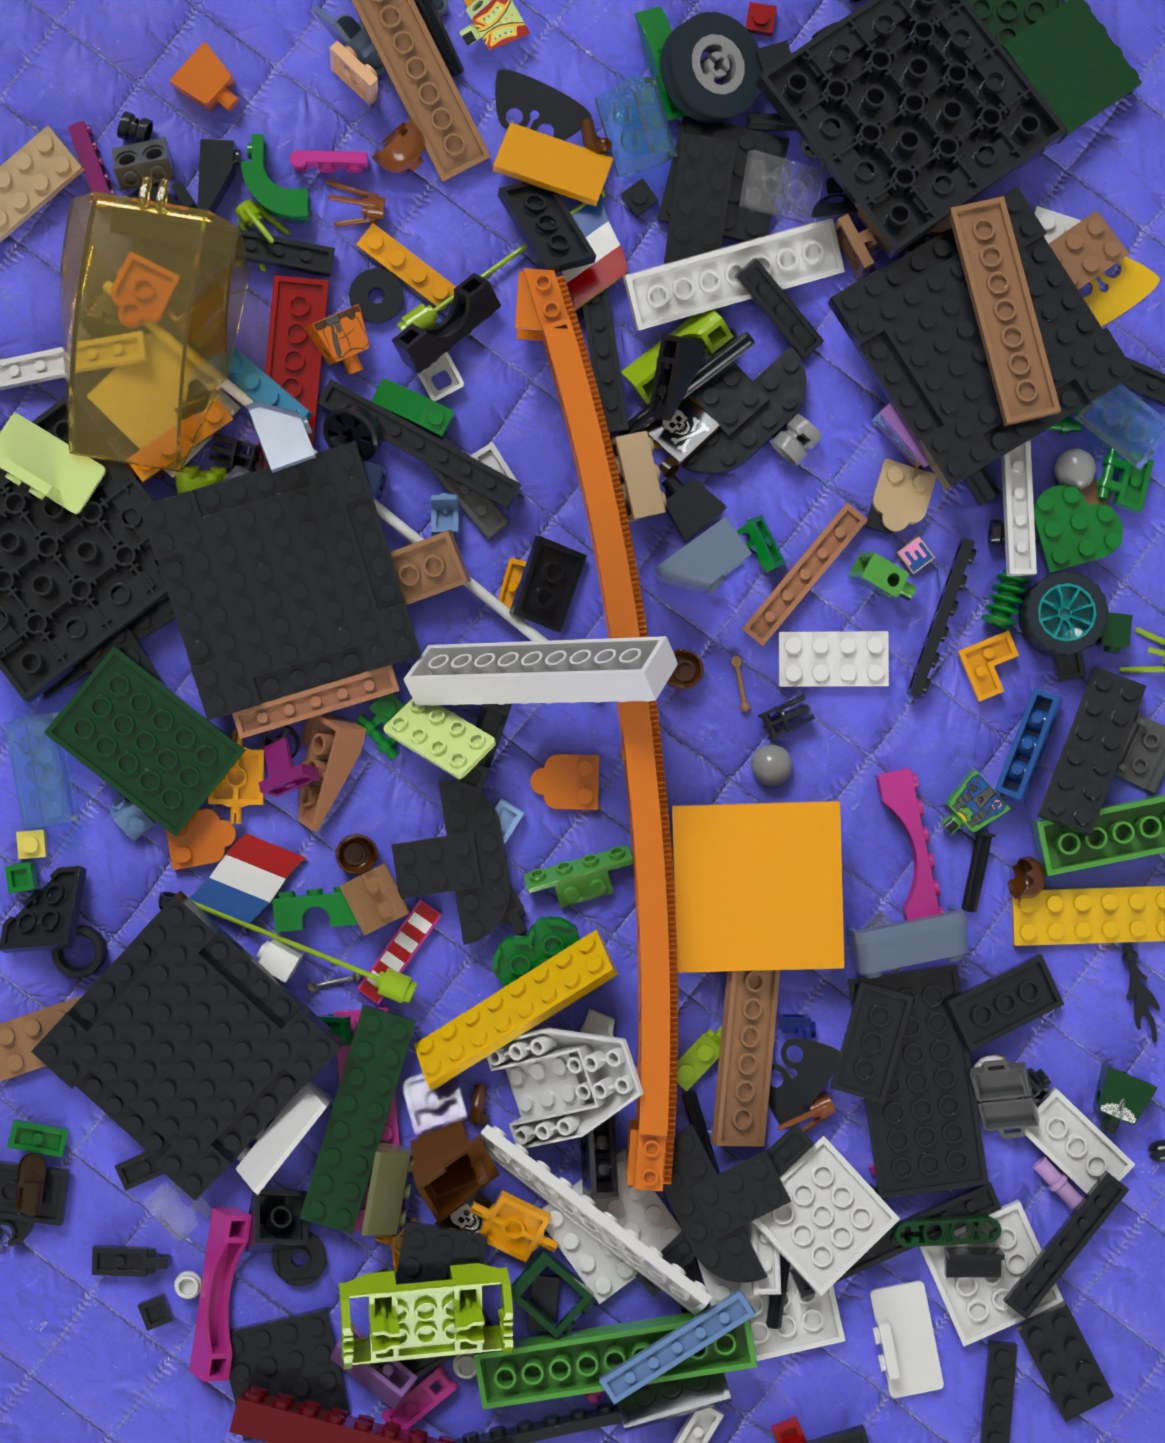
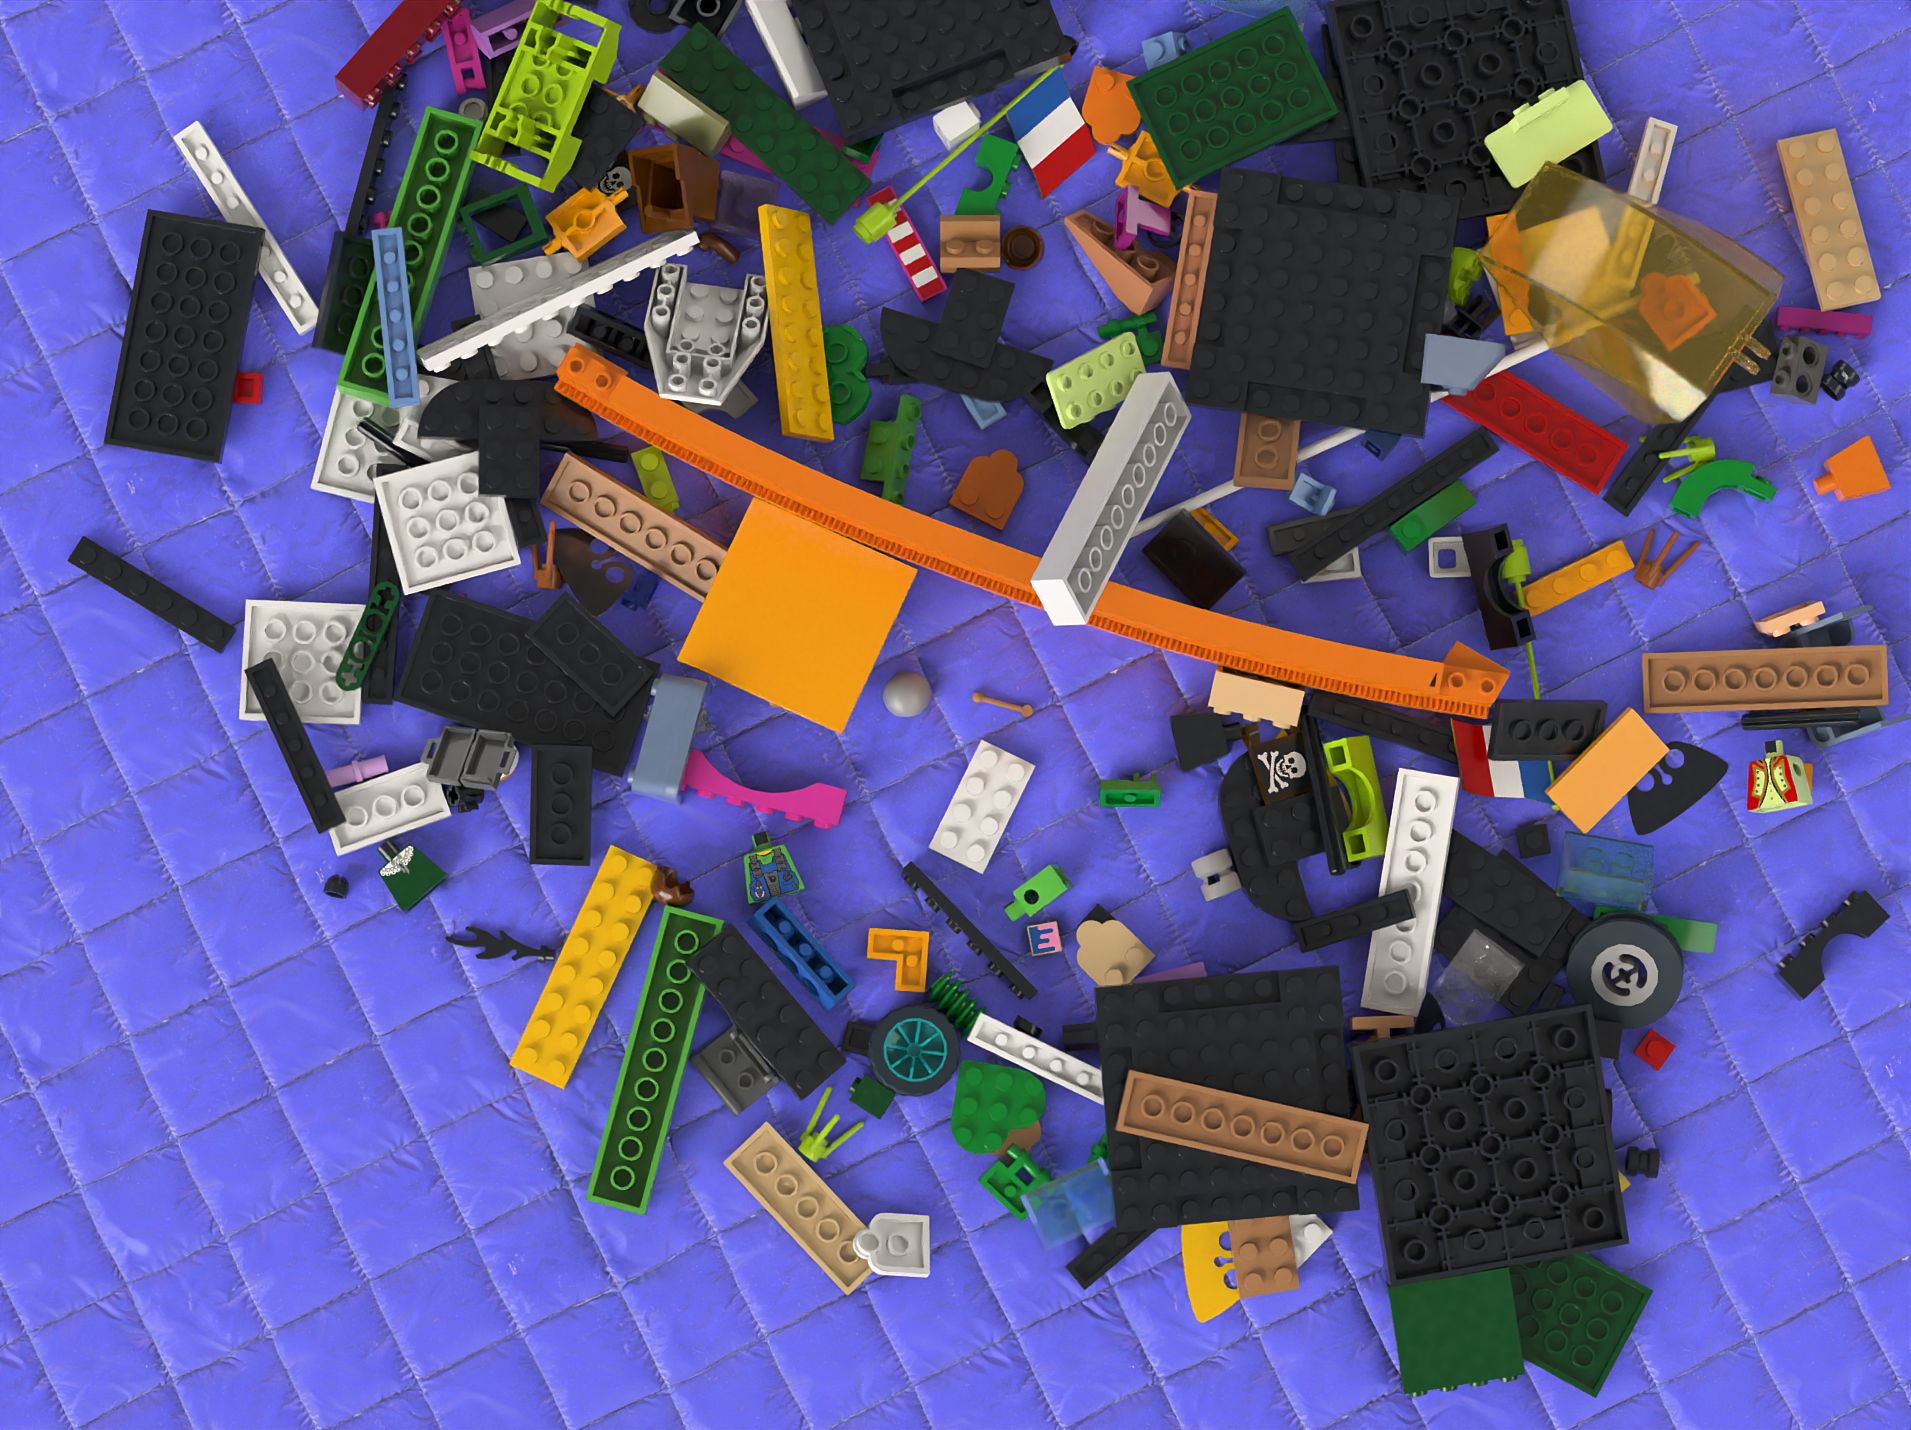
camera: 120 degrees right, 5 degrees down
black tile [171,180,197,215] -> none
black slope [197,139,242,223] -> none
dark azure plate [218,347,313,421] -> none
dark pink plate [290,150,369,173] -> none
orange torso [305,304,369,375] -> none
flat silver hinge [307,972,363,992] -> none
black wheel [323,403,382,463] -> none
black tile [349,268,404,324] -> none
dark orange cylinder [371,118,425,173] -> none
reddish brown arm [580,118,612,155] -> none
black slope [647,333,705,421] -> none
sand blue windscreen [652,517,752,594] -> none
reddish brown hair [667,648,704,690] -> none
nougat plate [741,503,868,646] -> none
black arm [758,694,816,740] -> none
white bracket [870,1280,944,1398] -> none
black panel [944,1247,1005,1278] -> none
black axle [961,830,996,913] -> none
black plate [1015,1301,1114,1422] -> none
light grey hair [1054,449,1096,490] -> none

